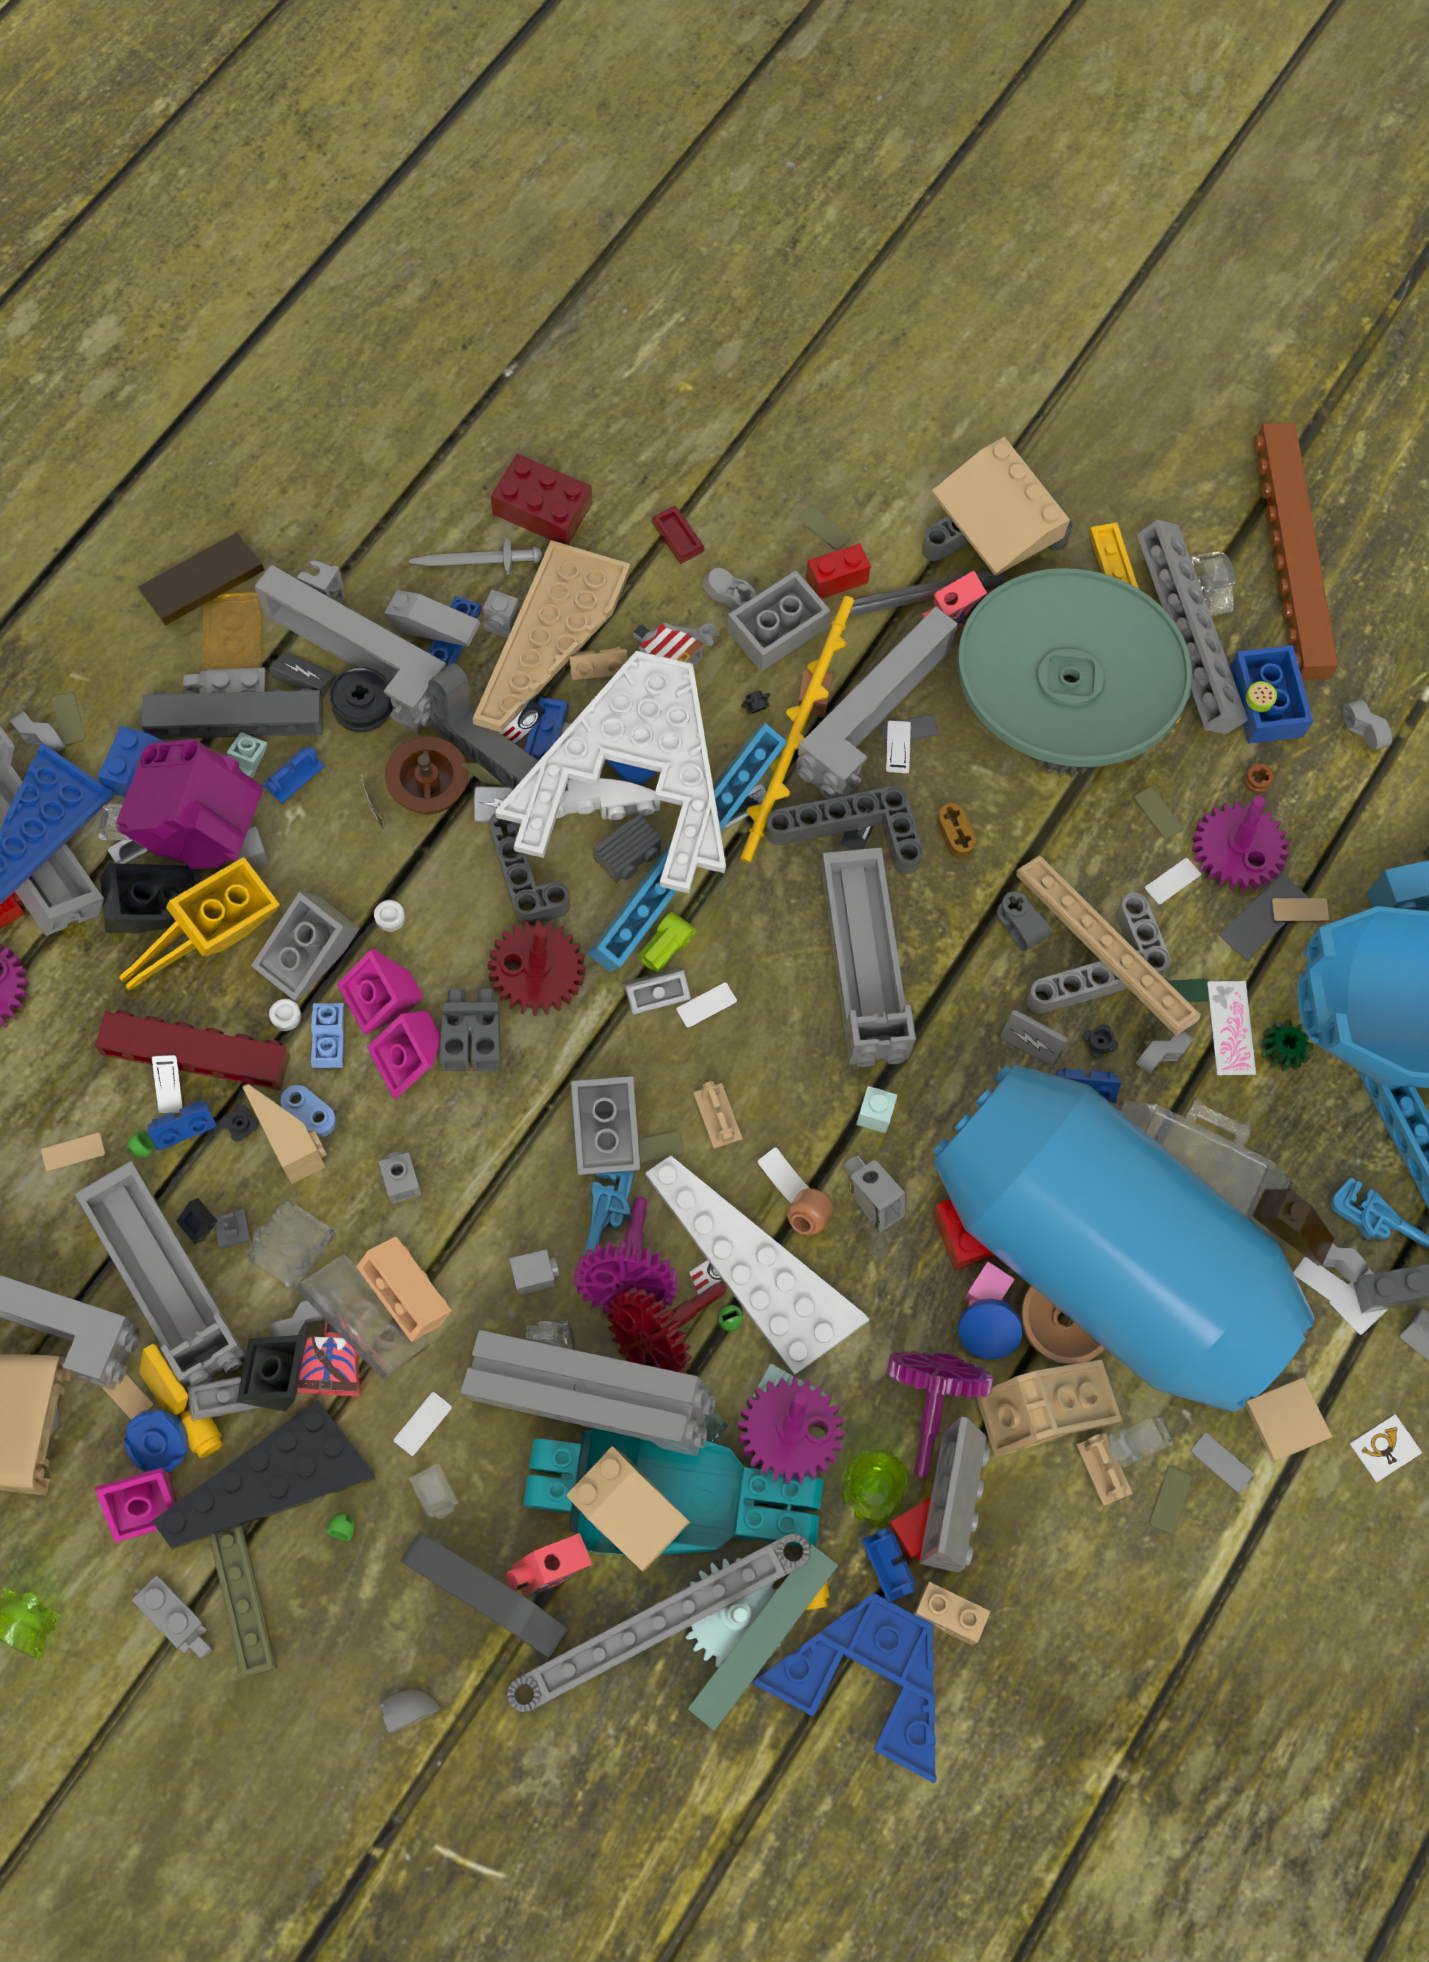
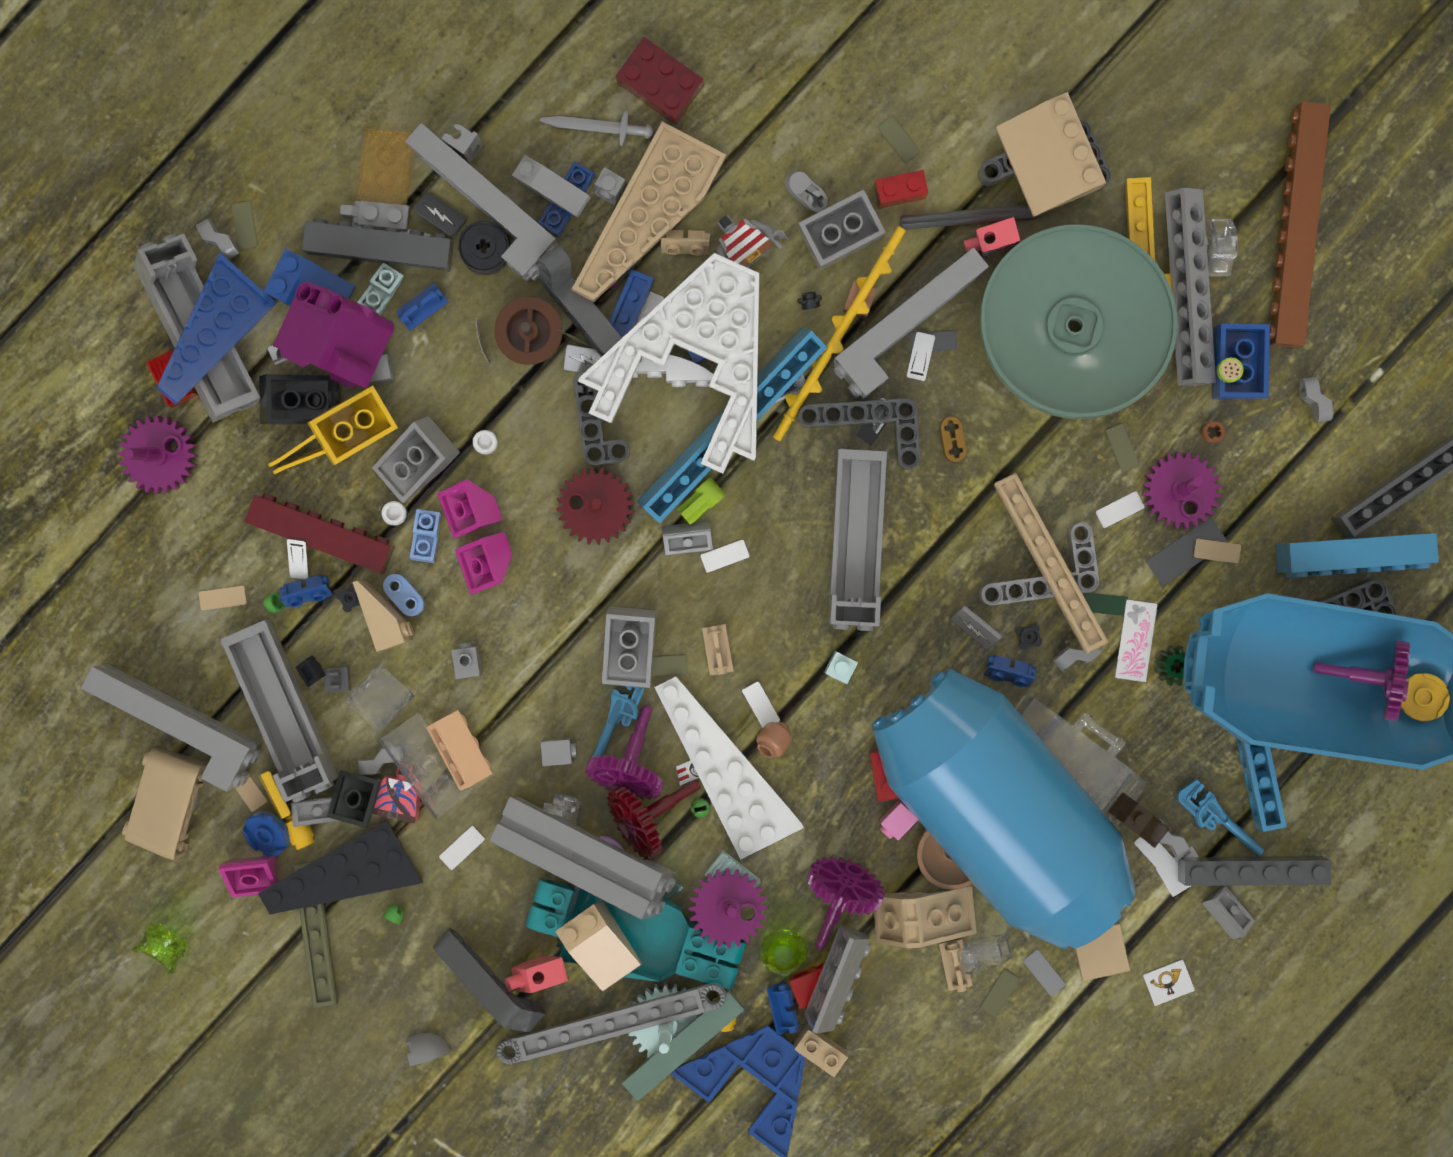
camera: 10 degrees right, 20 degrees up
clear brick [98,803,130,840] -> none
light grey hinge [132,1575,214,1659] -> none
dark brown tile [138,532,265,626] -> none
clear brick [409,1463,459,1519] -> none
dark grey hips [440,989,501,1071] -> none
sticker [499,700,545,744] -> none
dark grey brick [593,814,661,883] -> none
dark red tile [652,505,704,564] -> none
light grey torso [844,1156,905,1233] -> none
blue tile [958,1298,1023,1360] -> none
dark grey piece [996,891,1051,951] -> none

